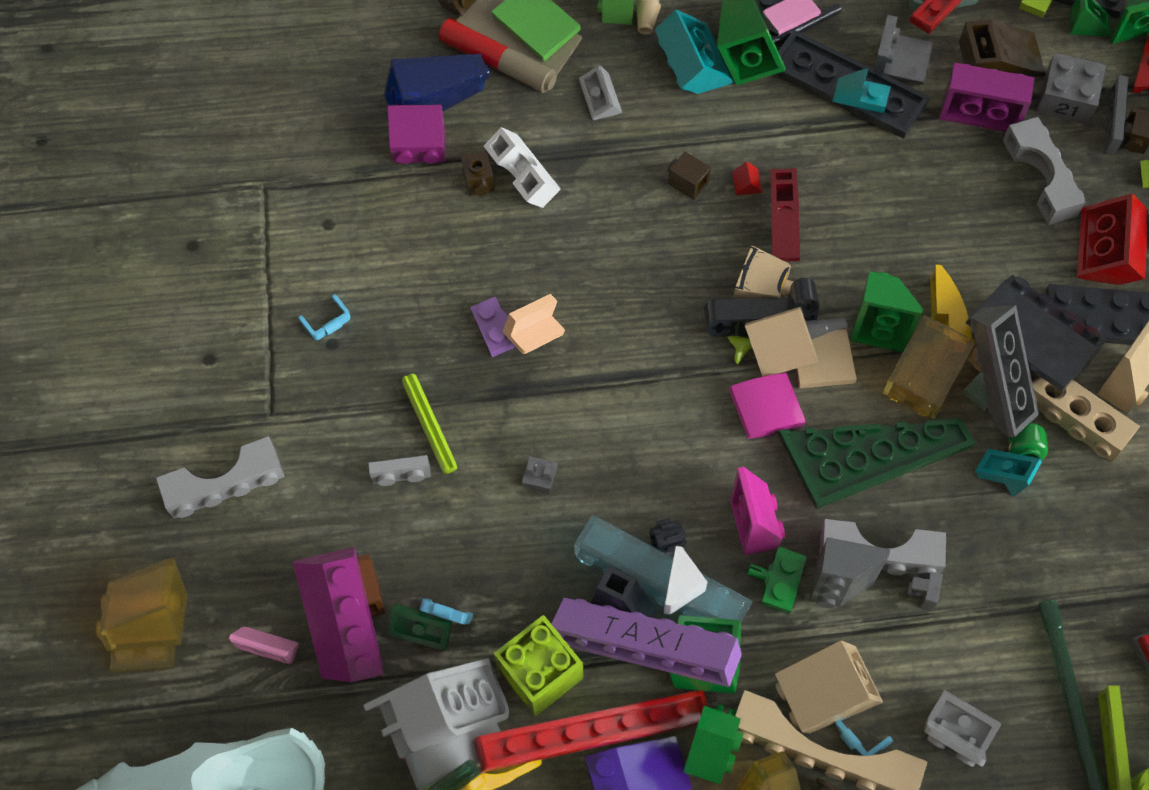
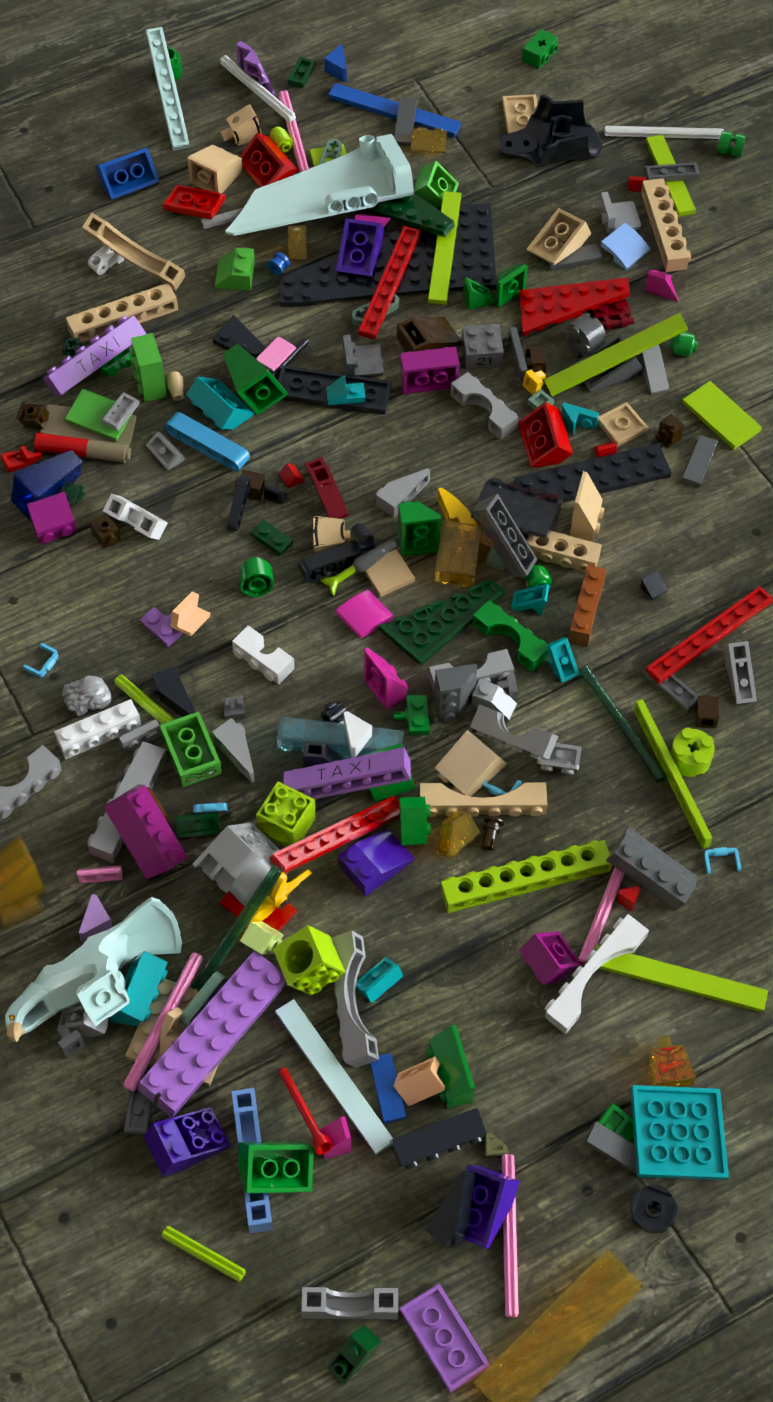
camera: 25 degrees left, 5 degrees down
tan tile [745,307,818,377] -> none
none -> red slope [1,446,42,473]
none -> white brick [54,699,141,760]
none -> clear green gear [60,482,85,505]
none -> light grey hair [62,675,112,716]
none -> lavender slope [79,894,112,942]
none -> light grey brick [87,741,167,863]
none -> light grey plate [102,392,140,432]
none -> black slope [150,666,196,717]
none -> bright green brick [160,712,222,788]
none -> dark azure beam [164,412,250,472]
none -> light grey slope [212,718,255,784]
none -> black beam [227,475,251,532]
none -> white arch [232,626,294,685]
none -> green piece [238,557,274,597]
none -> dark green plate [250,519,293,556]
none -> black slope [264,484,287,504]
none -> light grey slope [376,468,430,518]
none -> light grey arch [470,704,558,760]
none -> light grey slope [471,679,517,721]
none -> green arch [472,600,549,672]
none -> yellow tile [522,370,546,395]
none -> sand green tile [527,389,554,410]
none -> teal slope [547,637,580,683]
none -> dark orange arch [568,565,607,647]

